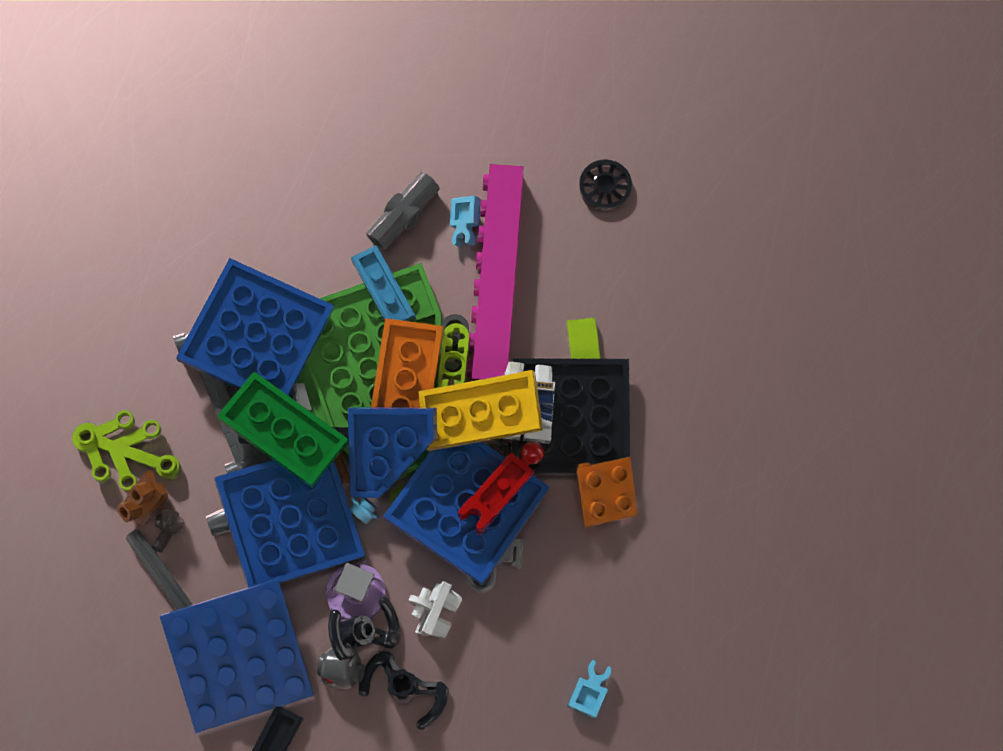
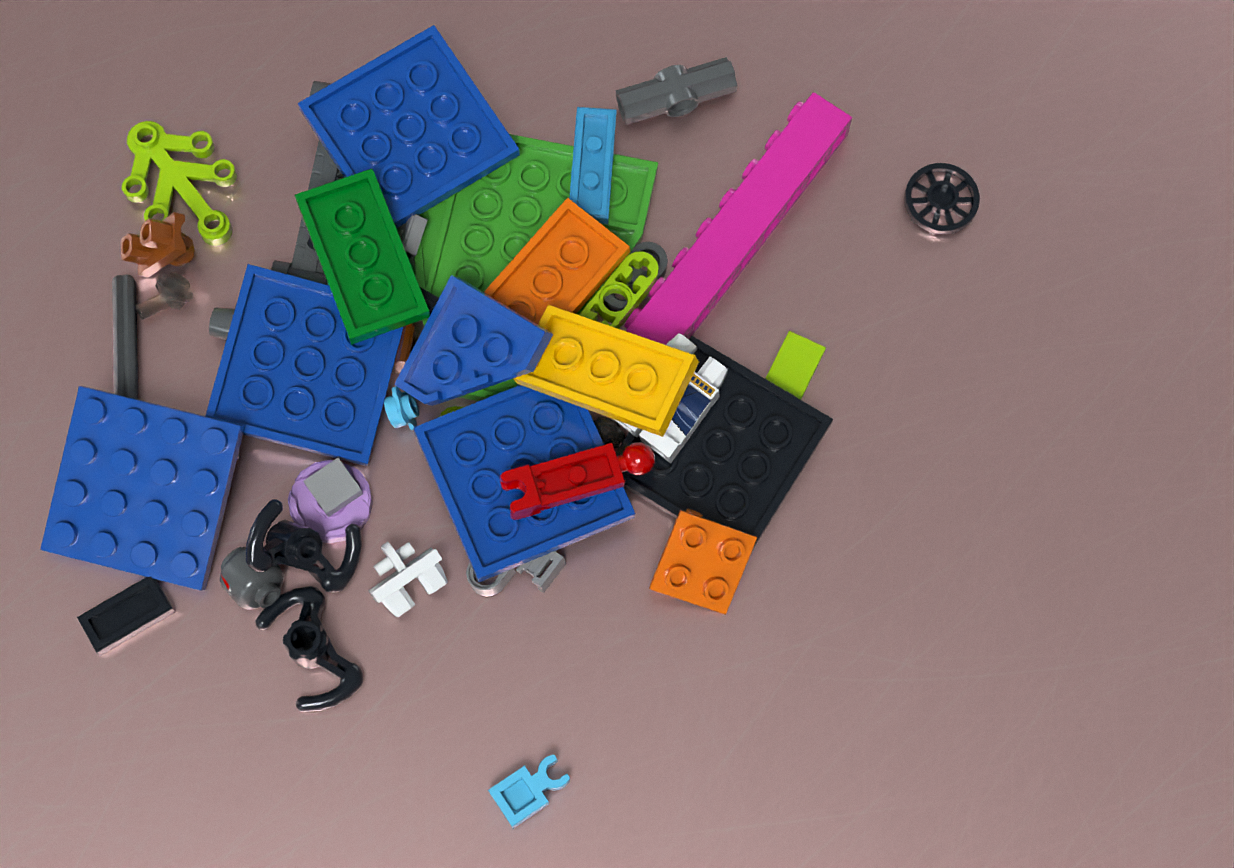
camera: 30 degrees right, 0 degrees up
medium azure plate [450,196,481,247] -> none

